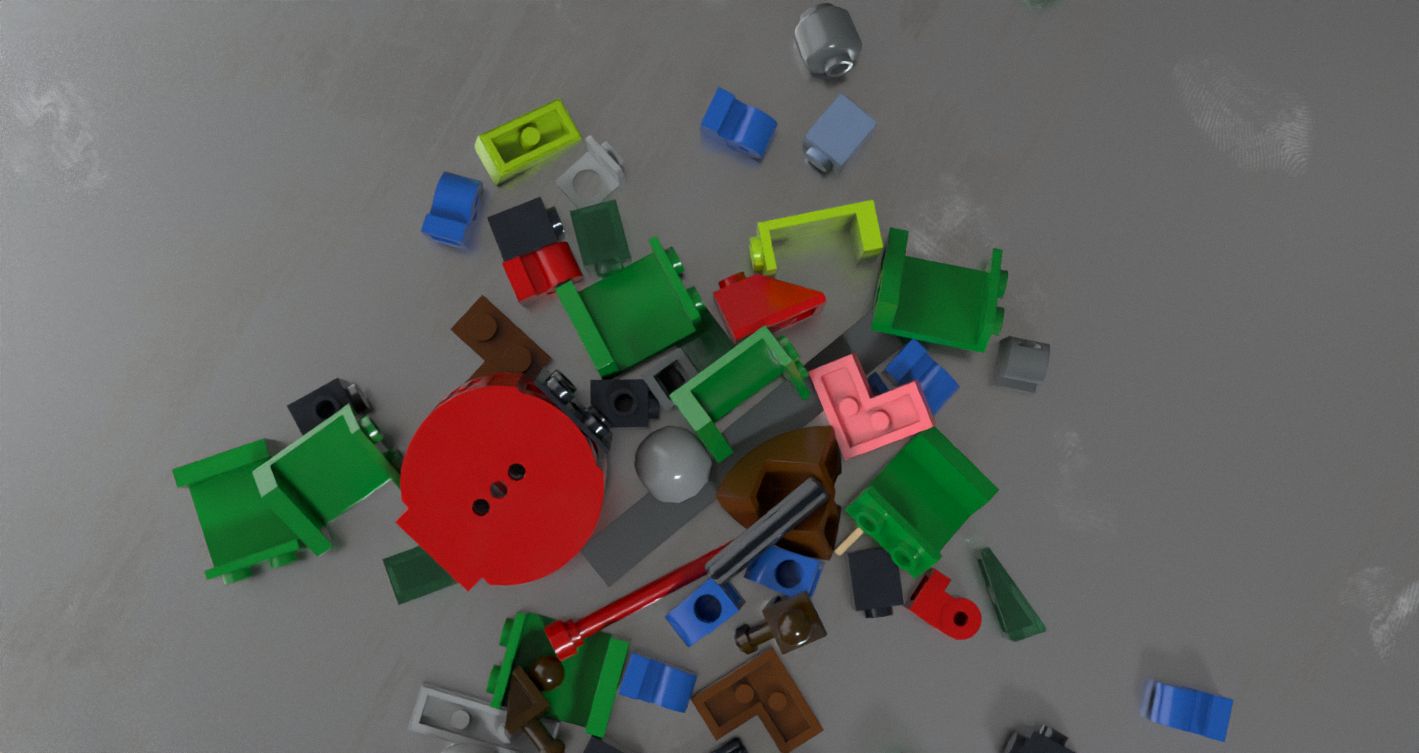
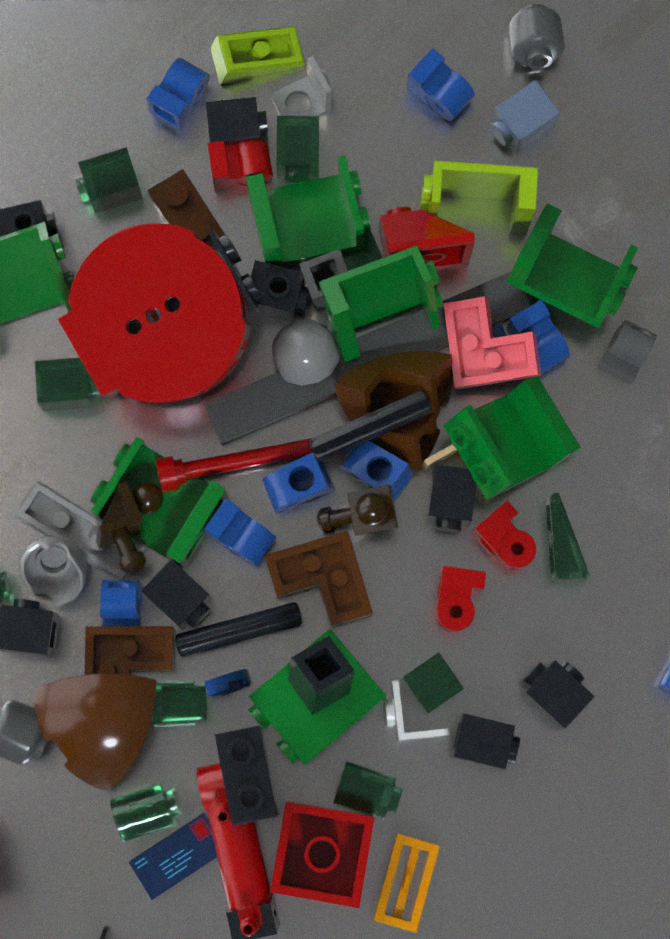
camera: 10 degrees right, 5 degrees down
none -> clear green brick [75,147,143,214]
none -> red leg [435,566,487,632]

